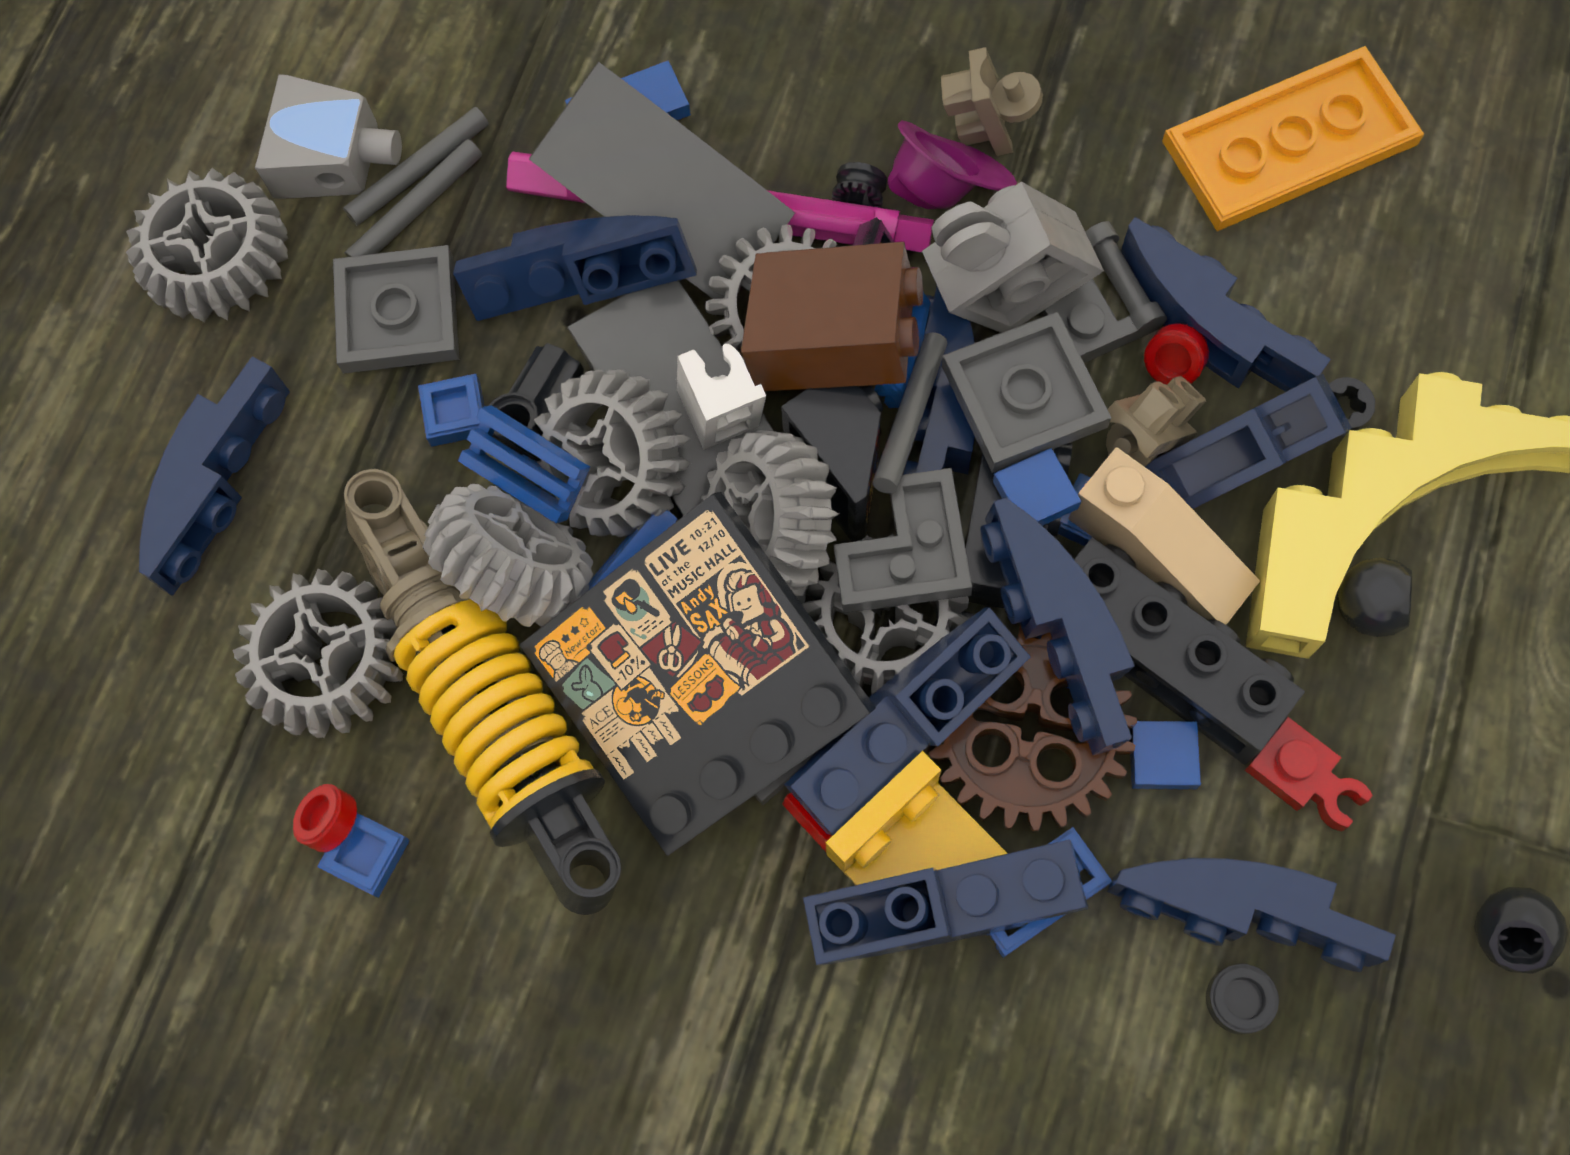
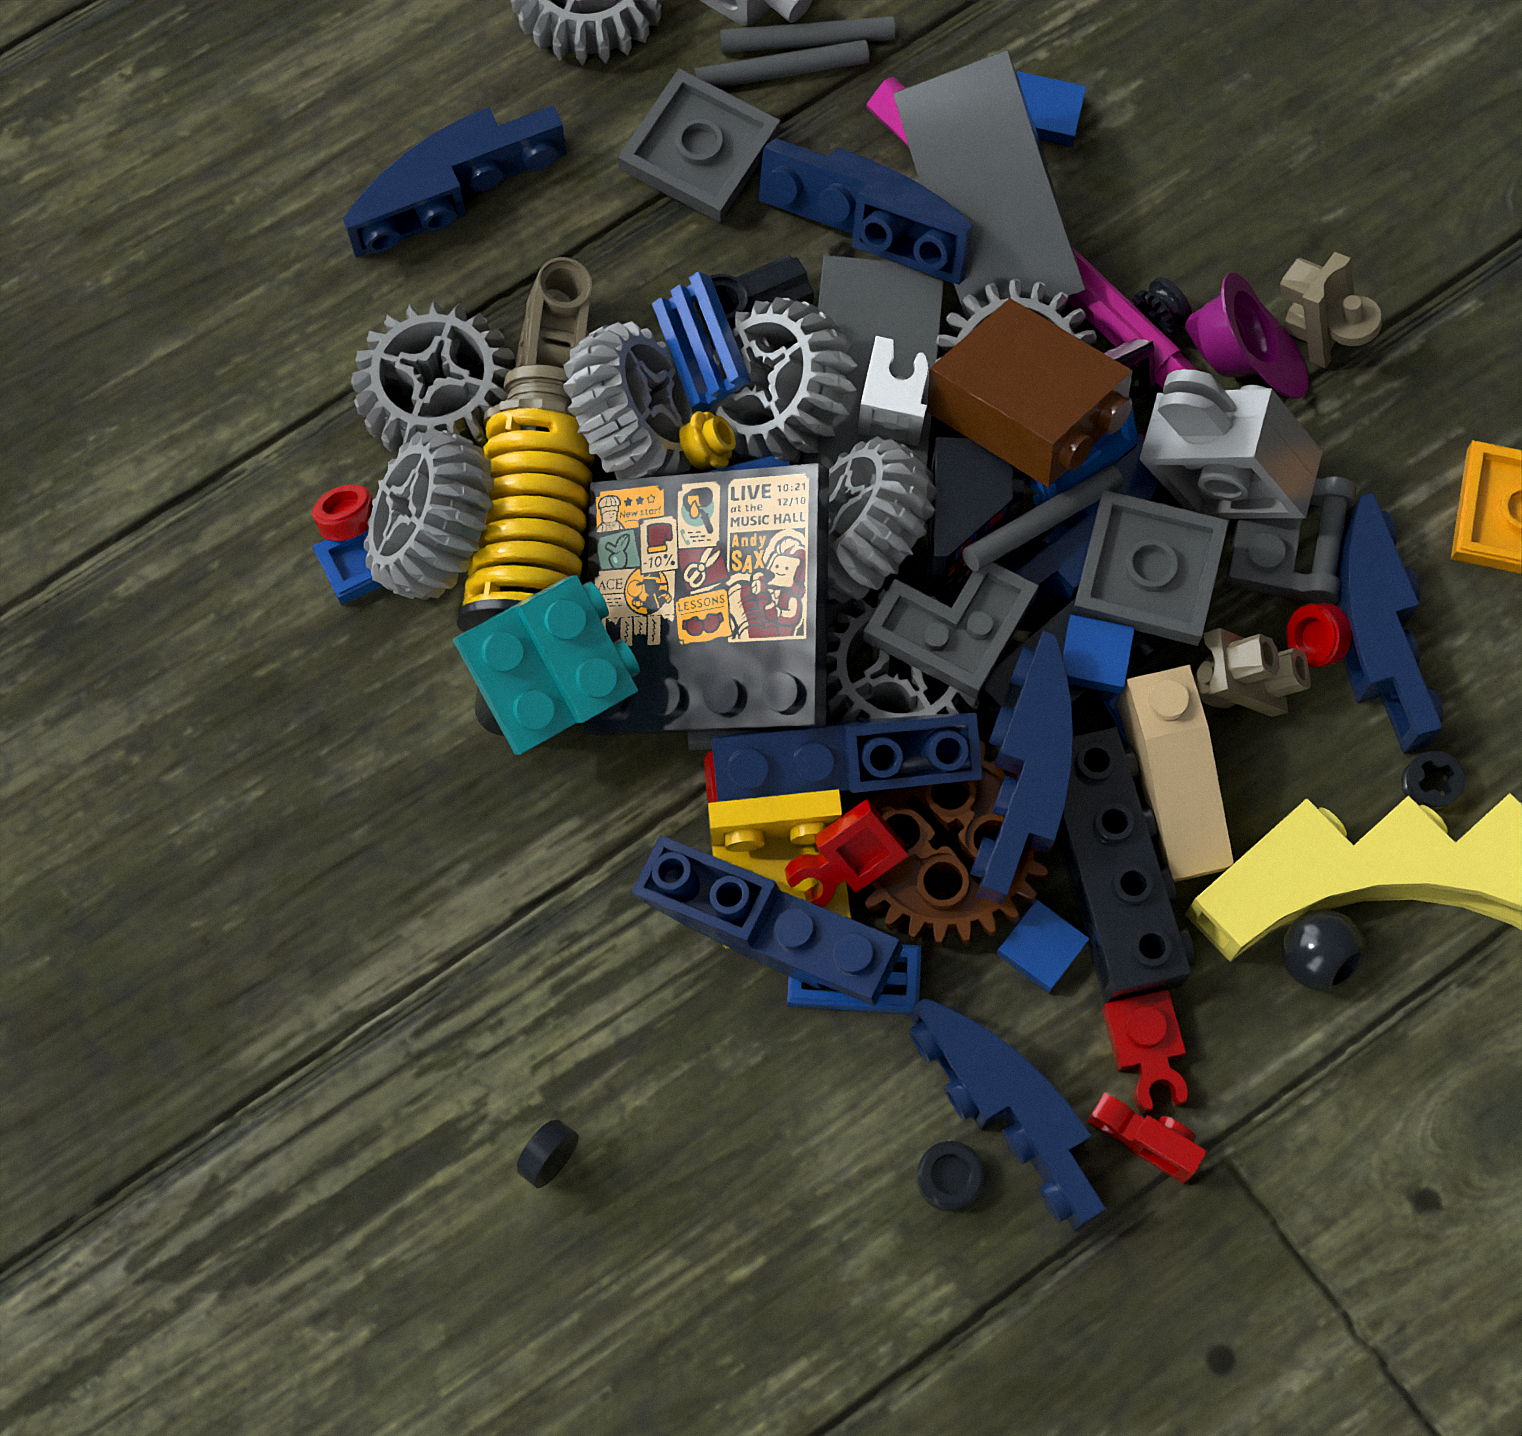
camera: 30 degrees right, 0 degrees up
blue tile [418,374,485,447] -> none
dark blue slope [1145,374,1352,509] -> none
black piece [1474,887,1568,974] -> none
none -> light grey gear [363,428,494,600]
none -> teal plate [452,575,640,755]
none -> yellow plate [679,411,736,471]
none -> red plate [784,799,909,907]
none -> red plate [1087,1093,1207,1184]

